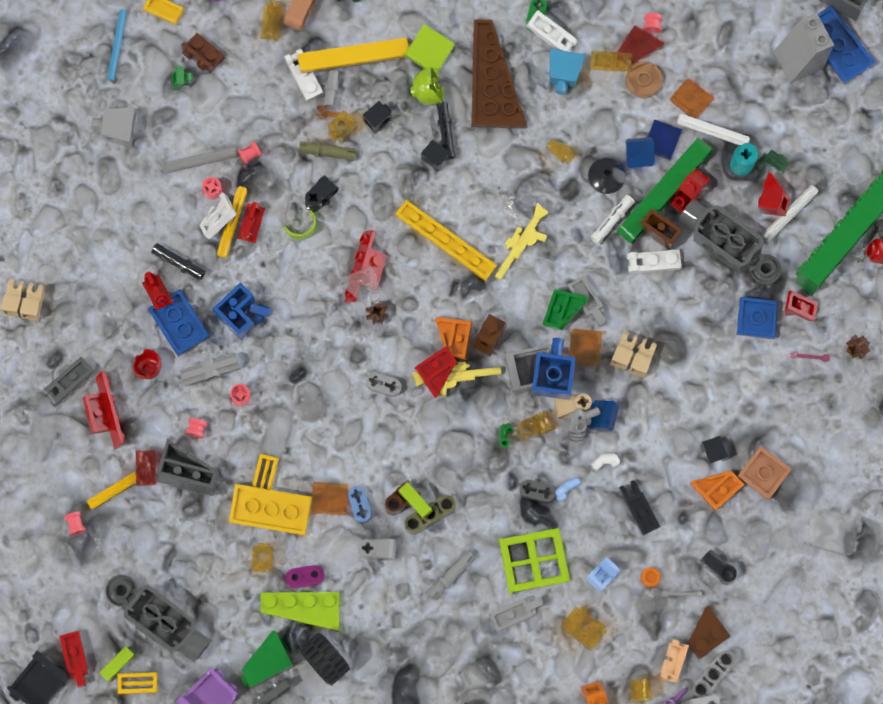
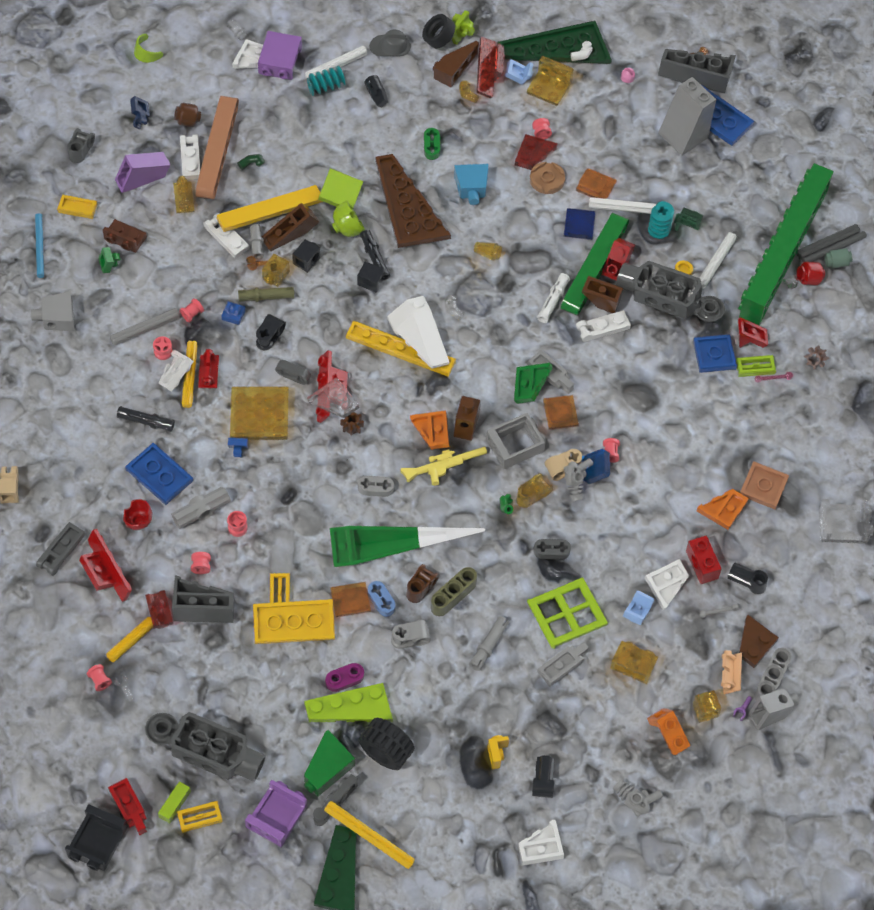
camera: 15 degrees left, 15 degrees down
red hinge [142,271,173,311] -> none
blue brick [213,282,255,340] -> none
clear yellow brick [252,543,274,573] -> none
lime helmet [283,210,316,240] -> none
lime piece [399,482,432,519] -> none
red wing [414,346,457,399] -> none
light yellow piece [495,203,548,280] -> none
white plate [526,10,578,52] -> none
blue brick [531,338,576,400] -> none
light blue arm [555,477,580,501] -> none
black dish [588,158,626,194] -> none
clear yellow brick [590,51,632,73] -> none
white arm [590,453,620,471] -> none
tan legs [610,331,657,379] -> none
black hinge [619,480,660,536] -> none
clear blue piece [625,137,655,168] -> none
orange tile [641,567,661,588] -> none
black panel [700,436,728,463] -> none
red slope [758,172,790,217] -> none
none -> blue tile [221,302,245,325]
none -> clear yellow plate [230,387,289,440]
none -> reddish brown slope [262,203,319,251]
none -> dark grey beam [275,360,311,385]
none -> green plate [329,526,486,567]
none -> white wedge [387,296,449,369]
none -> yellow bracket [487,735,509,769]
none -> coral bush [603,438,620,463]
none -> white wing [644,559,689,610]
none -> yellow tile [675,260,693,275]
none -> red brick [686,535,722,585]
none -> lime tile [736,355,776,377]

